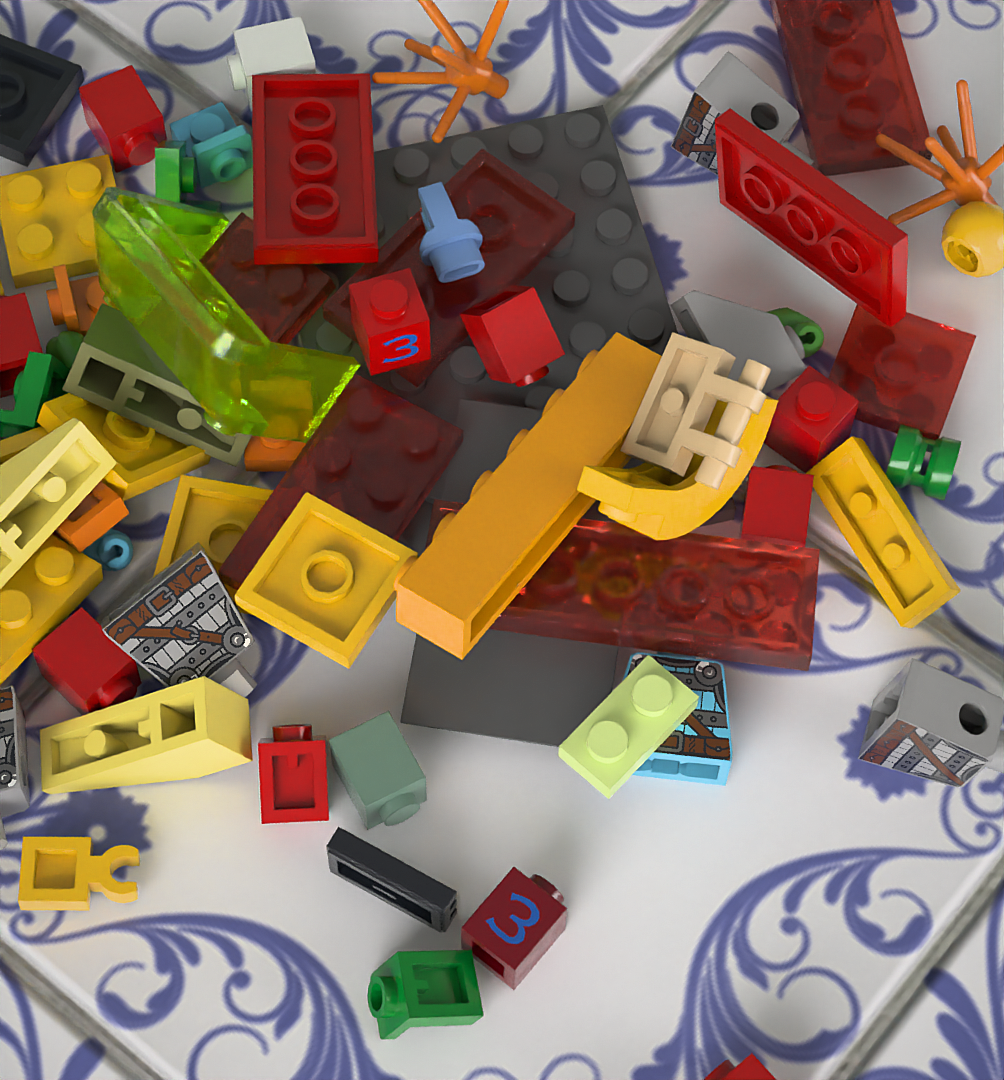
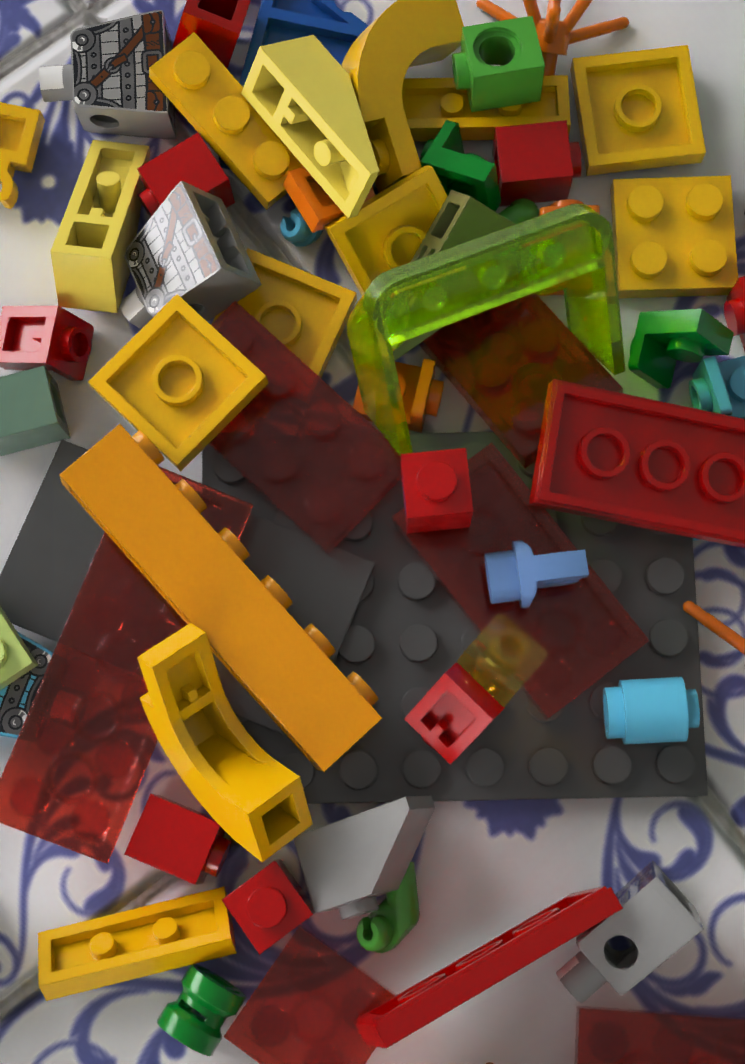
camera: 110 degrees right, 15 degrees up
red brick [459,285,565,387] -> none
tan plate [620,332,771,490] -> none
none -> red bracket [404,662,505,765]
none -> clear yellow bracket [457,614,548,725]
none -> medium azure brick [603,677,700,745]

